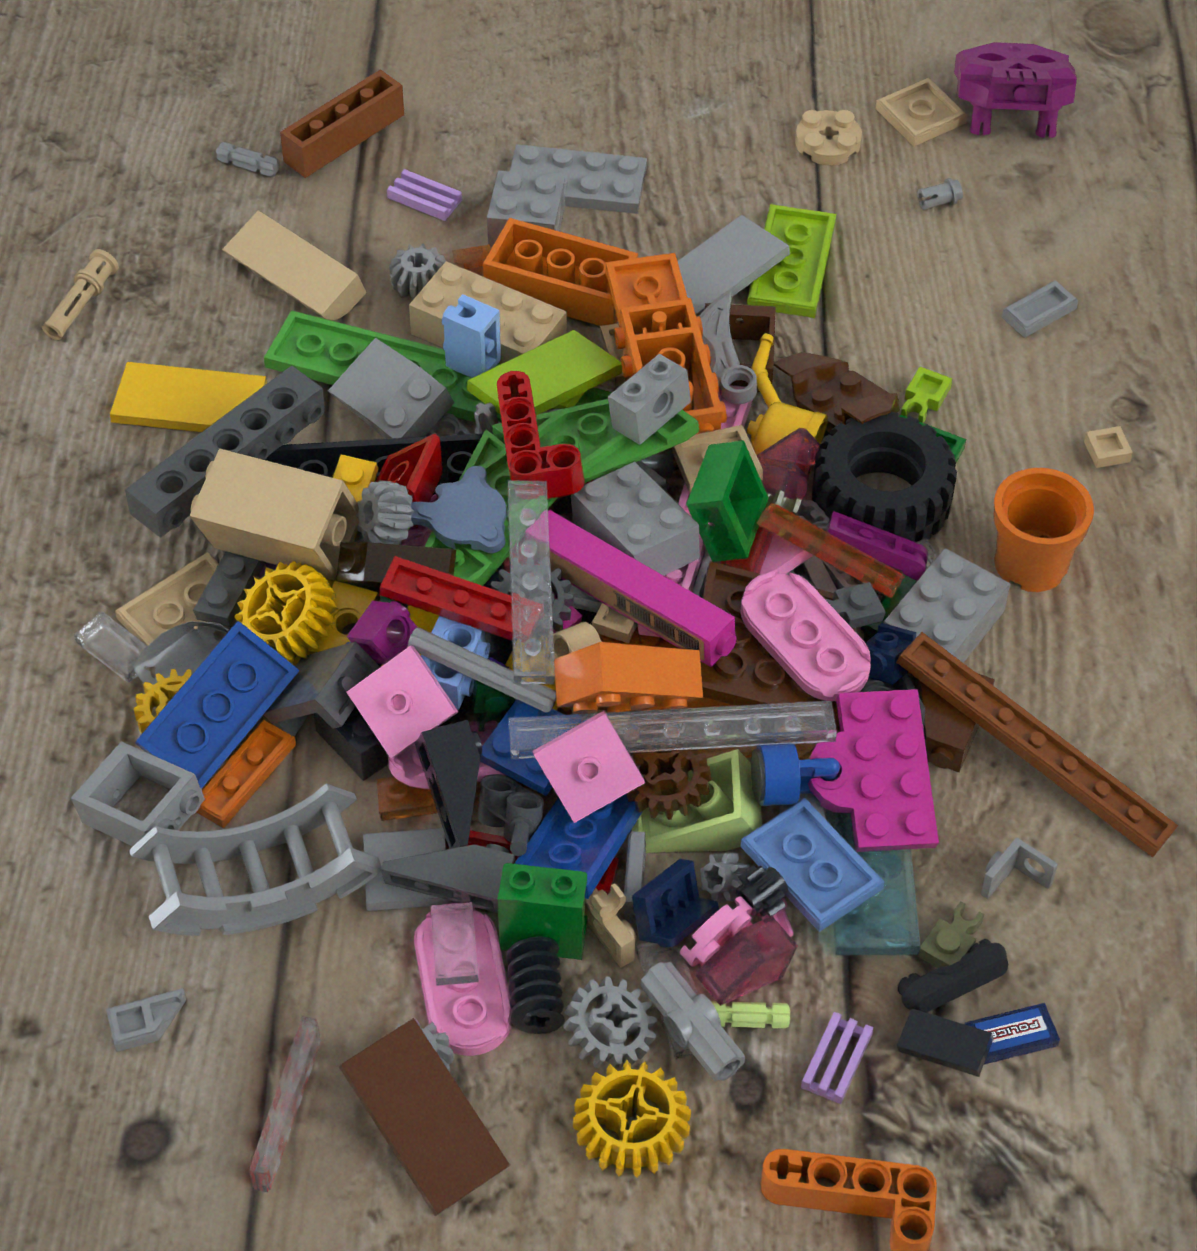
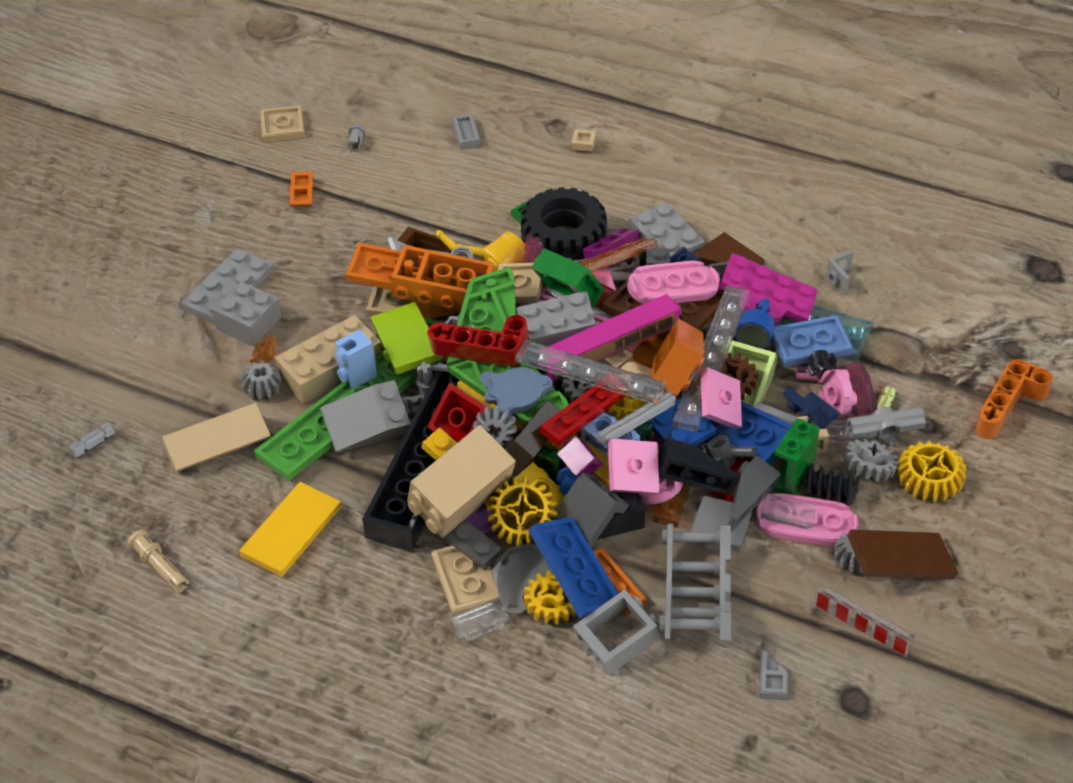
camera: 65 degrees left, 5 degrees down
dark grey brick [125,365,325,538] -> none
dark orange brick [280,69,404,178] -> none
lavender tile [387,169,462,221] -> none
orange brick [483,218,638,326] -> none
light grey brick [608,354,691,445] -> none
light grey tile [678,215,790,316] -> none
light grey gear [700,853,750,902] -> none
lime tile [747,204,837,318] -> none
reddish brown piece [774,352,900,433] -> none
tan plate [795,110,862,165] -> none
lavender tile [801,1012,874,1104] -> none
dark orange tile [896,632,1178,857] -> none
black tile [897,1008,994,1077] -> none
black piece [898,939,1009,1012] -> none
lime plate [901,367,953,423] -> none
olive plate [918,901,984,968] -> none
magenta brick [954,42,1077,138] -> none
tile [965,1003,1060,1065] -> none
orange piece [993,468,1094,592] -> none
none -> orange slope [290,171,313,207]

